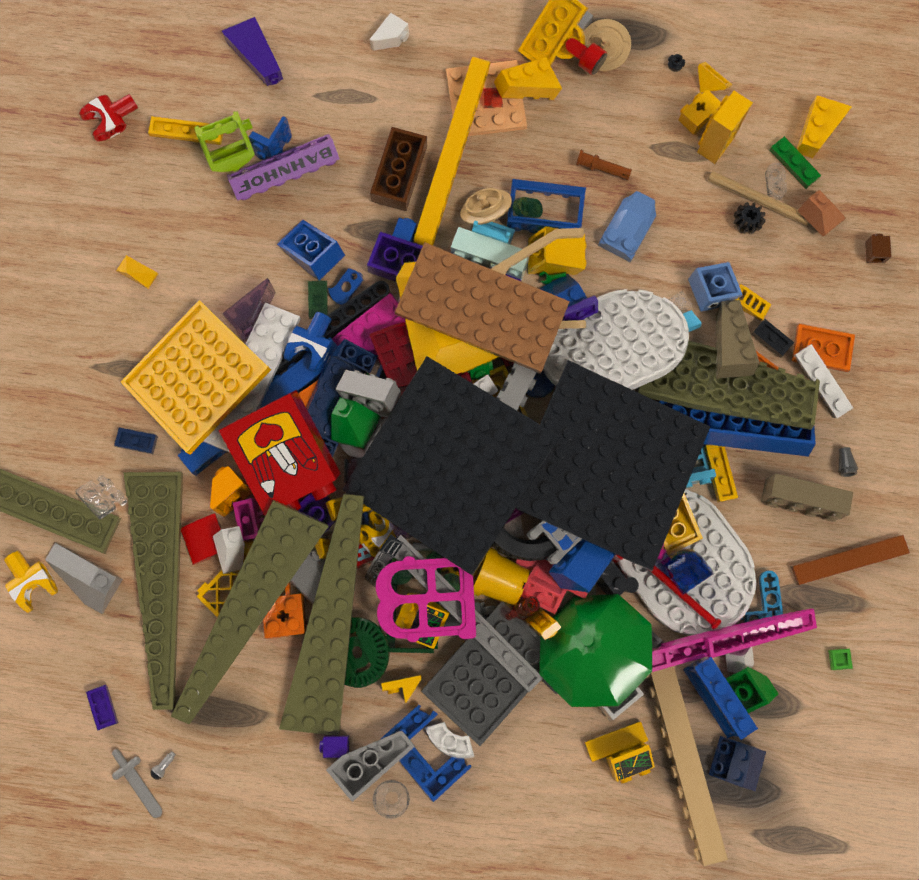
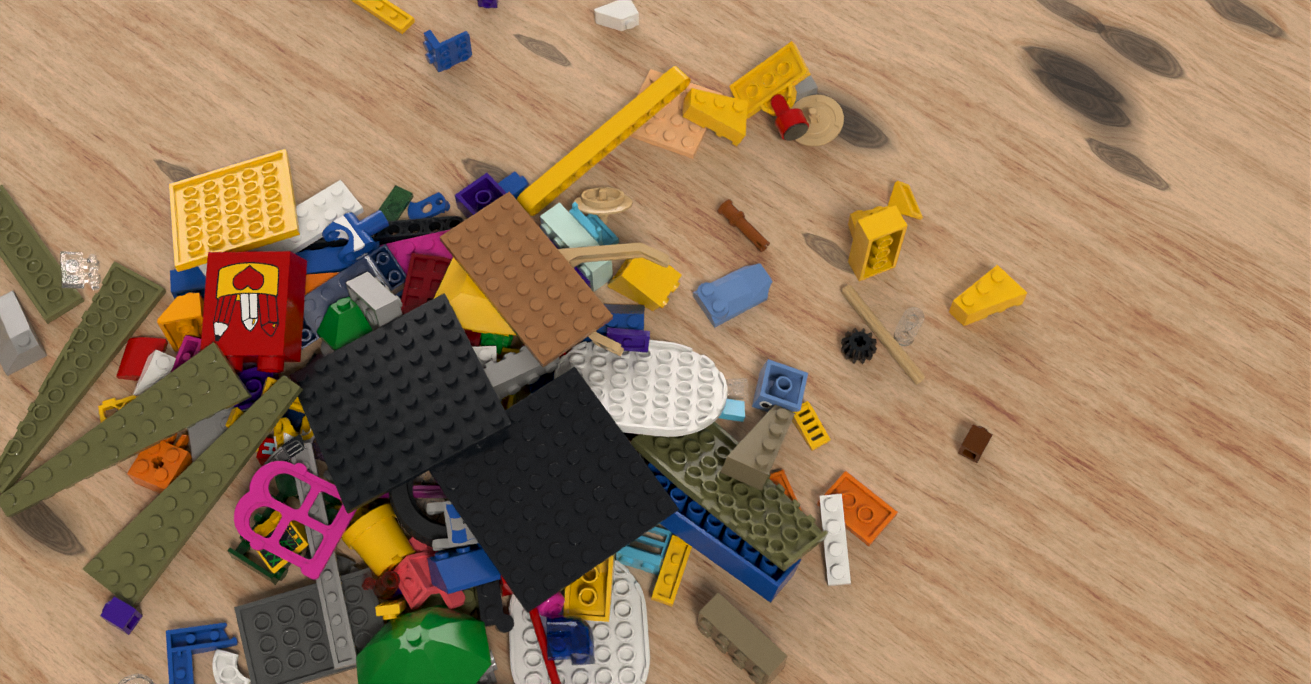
camera: 30 degrees right, 15 degrees down
dark blue plate [114,427,158,455] -> none
yellow slope [116,255,158,289] -> none
lime animal [194,111,255,172] -> none
slope [222,278,276,341] -> none
medium lavender brick [227,134,340,201] -> none
blue slope [277,220,345,281] -> none
light grey wedge [326,730,415,802] -> none
dark green piece [345,617,390,688] -> none
reddish brown brick [370,127,428,212] -> none
yellow slope [381,675,422,703] -> none
clear red tile [483,88,503,108] -> none
blue window [507,179,586,234] -> none
clear green plate [513,197,543,218] -> none
green hand [539,272,566,285] -> none
black plate [668,54,685,72] -> none
black plate [752,319,794,358] -> none
green plate [769,136,821,189] -> none
nougat slope [798,190,846,237] -> none
dark grey cone [839,447,858,477] -> none

